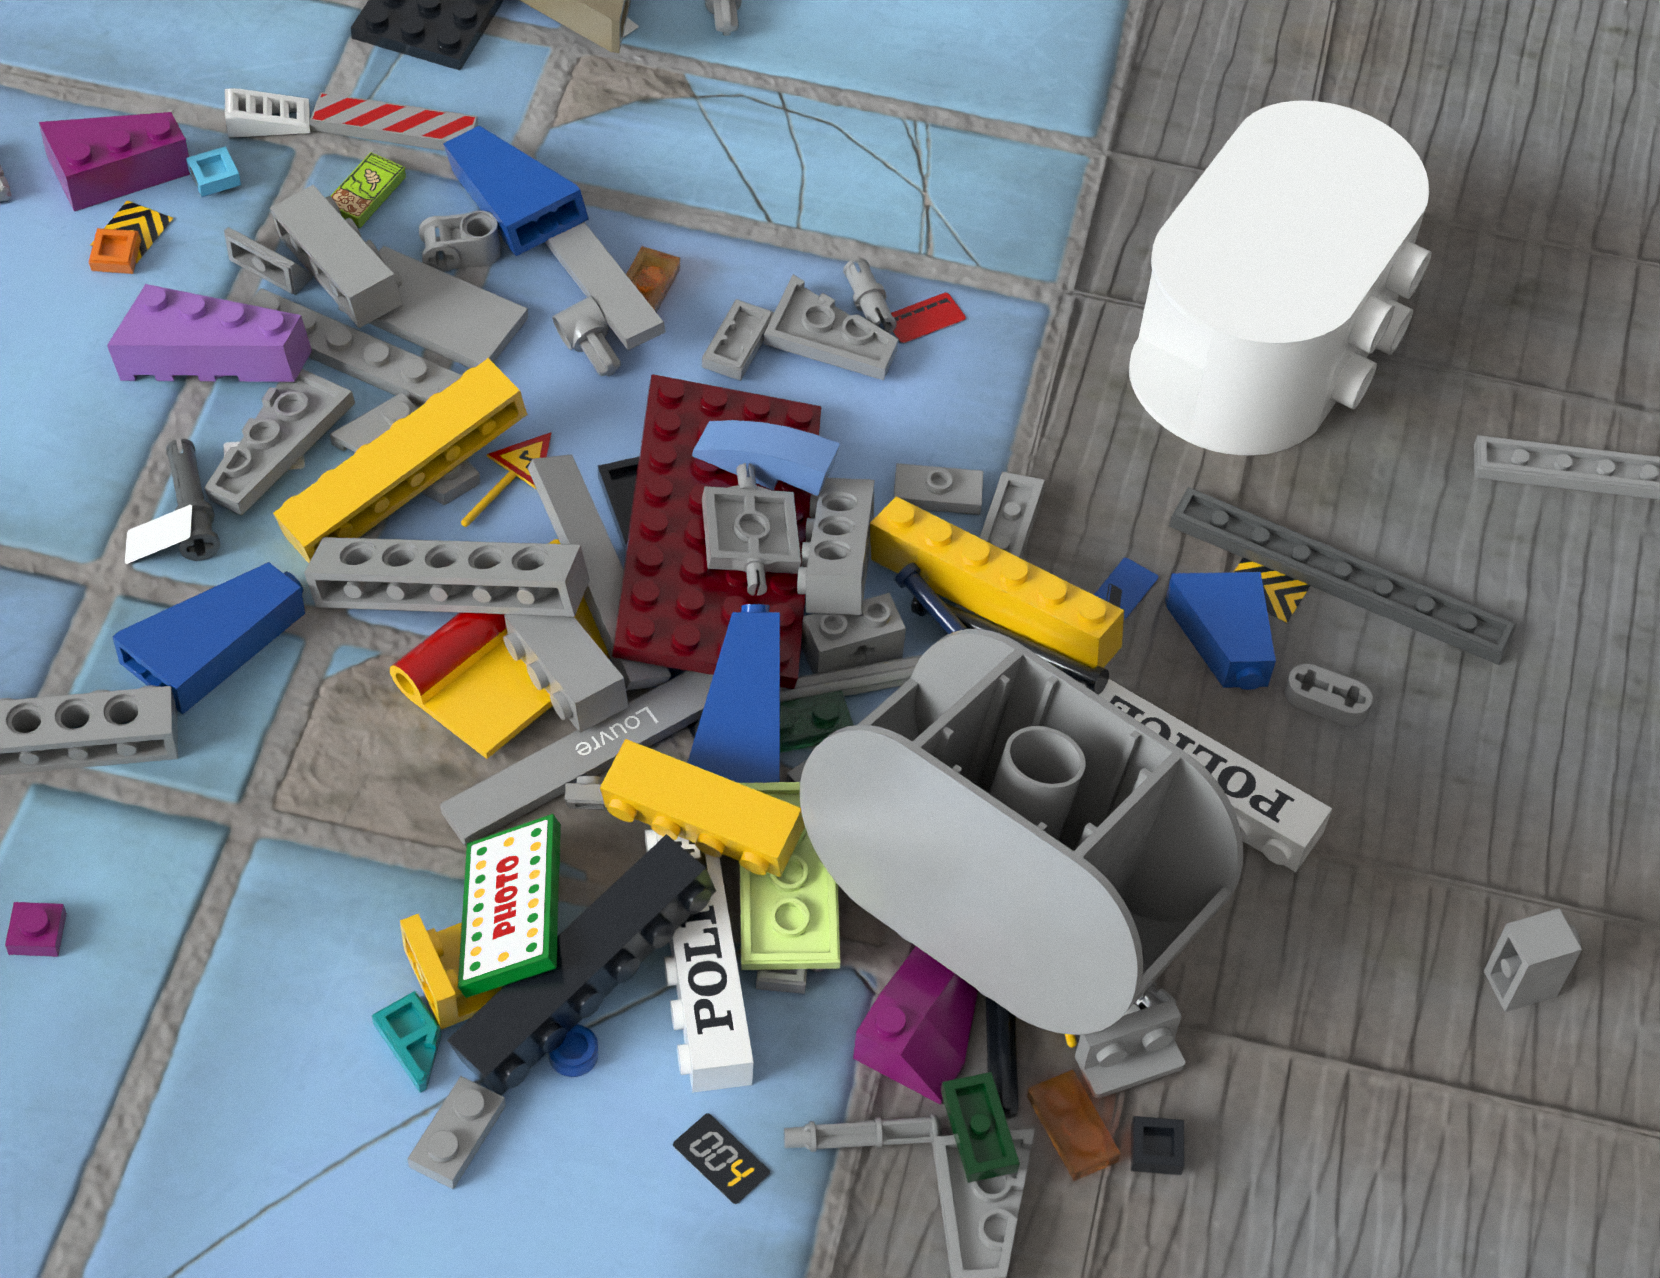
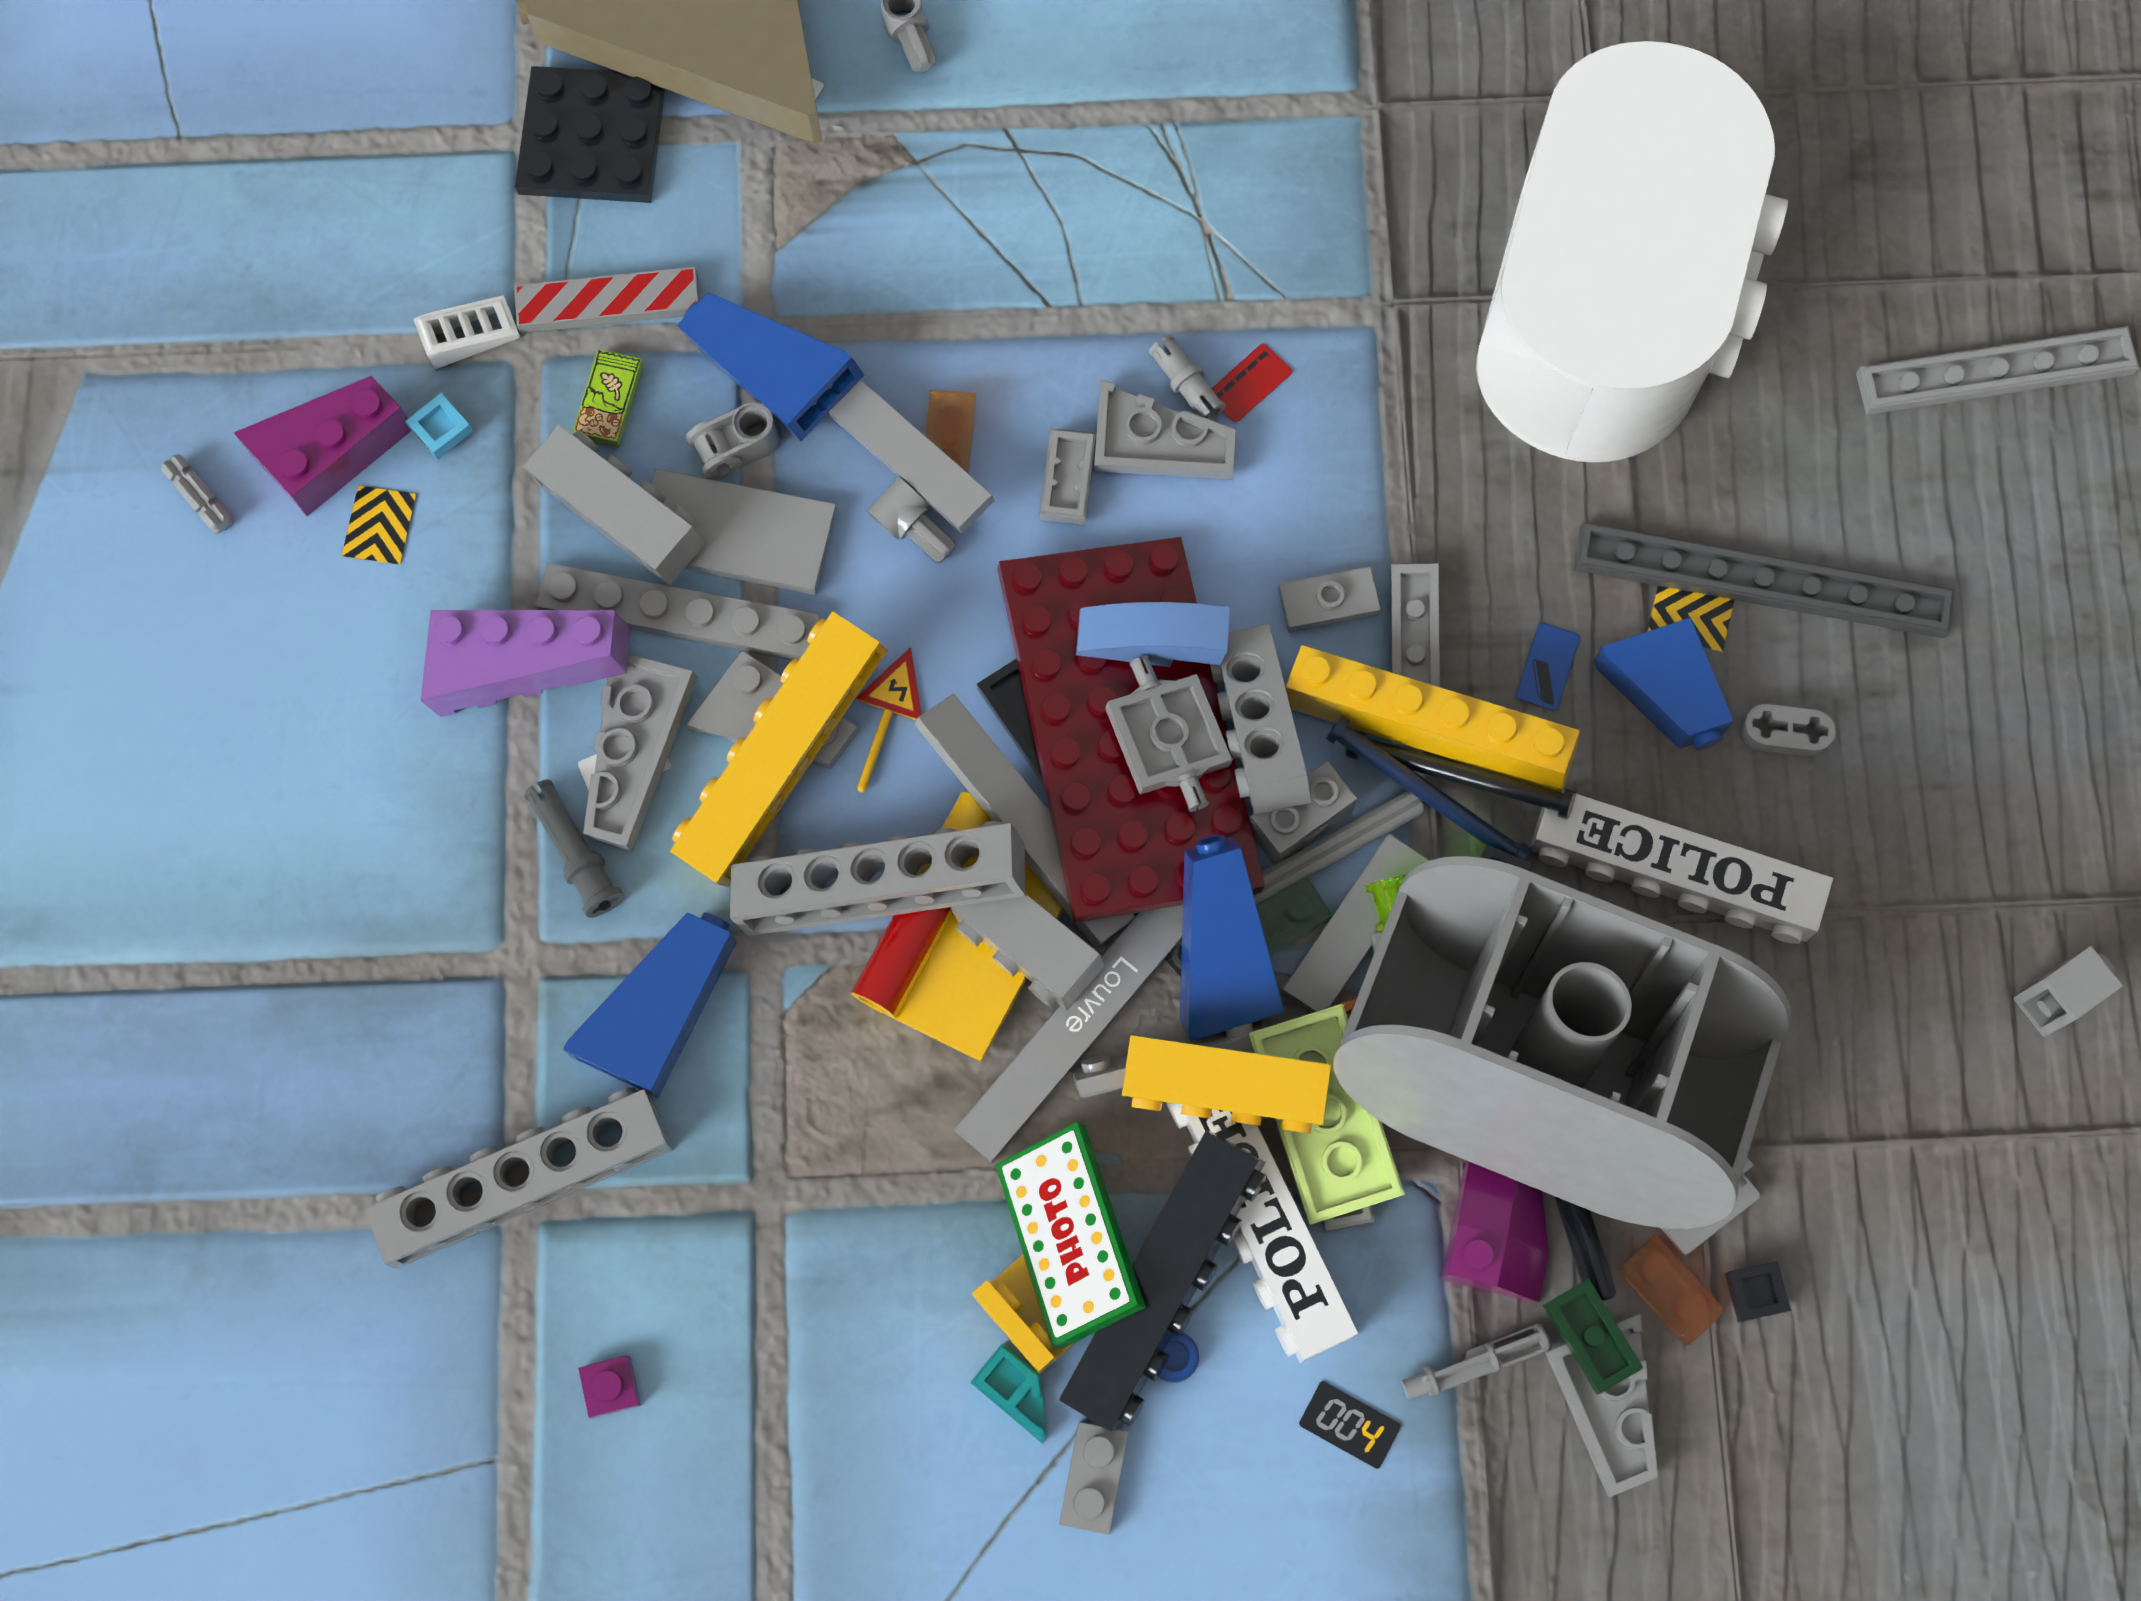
camera: 10 degrees left, 20 degrees up
orange tile [88,228,141,274] -> none
white sticker [125,505,192,564] -> none
light grey slope [224,227,313,295] -> none

